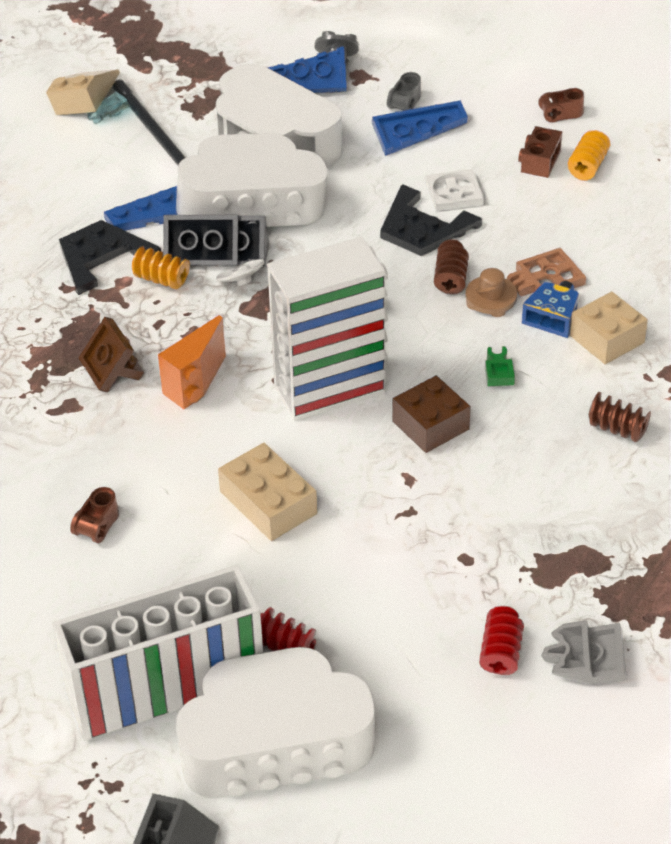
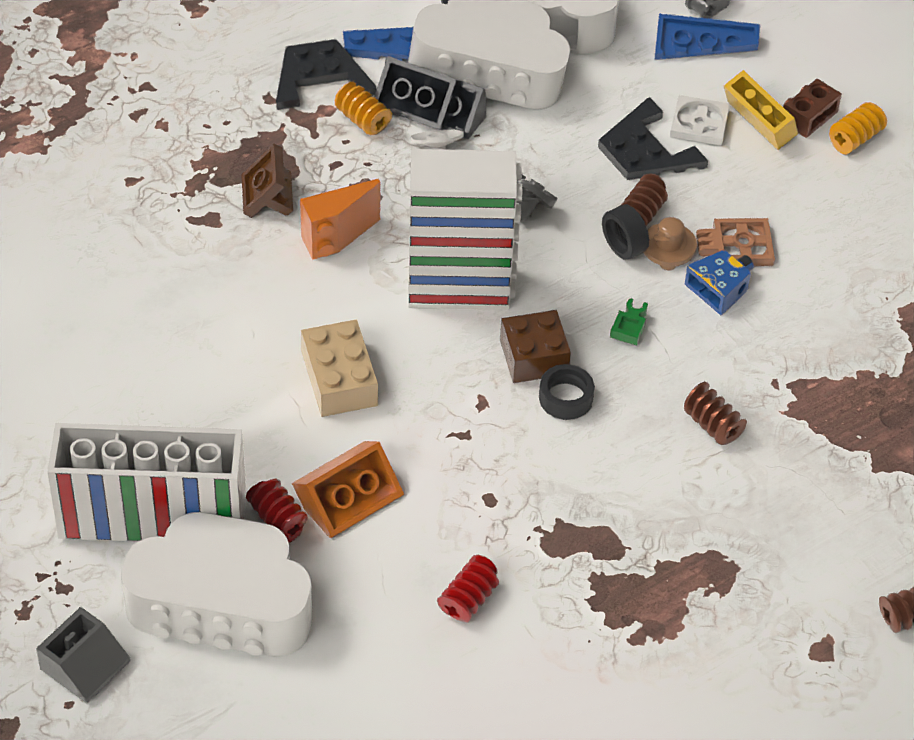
camera: 20 degrees right, 5 degrees up
copper piece [70,487,119,544] -> none
copper piece [538,88,584,122] -> none
light grey plate [541,620,627,685] -> none
tan brick [570,291,648,365] -> none
none -> orange slope [292,441,404,538]
none -> black tyre [539,364,595,420]
none -> black tyre [602,204,650,260]
none -> yellow brick [723,70,798,150]

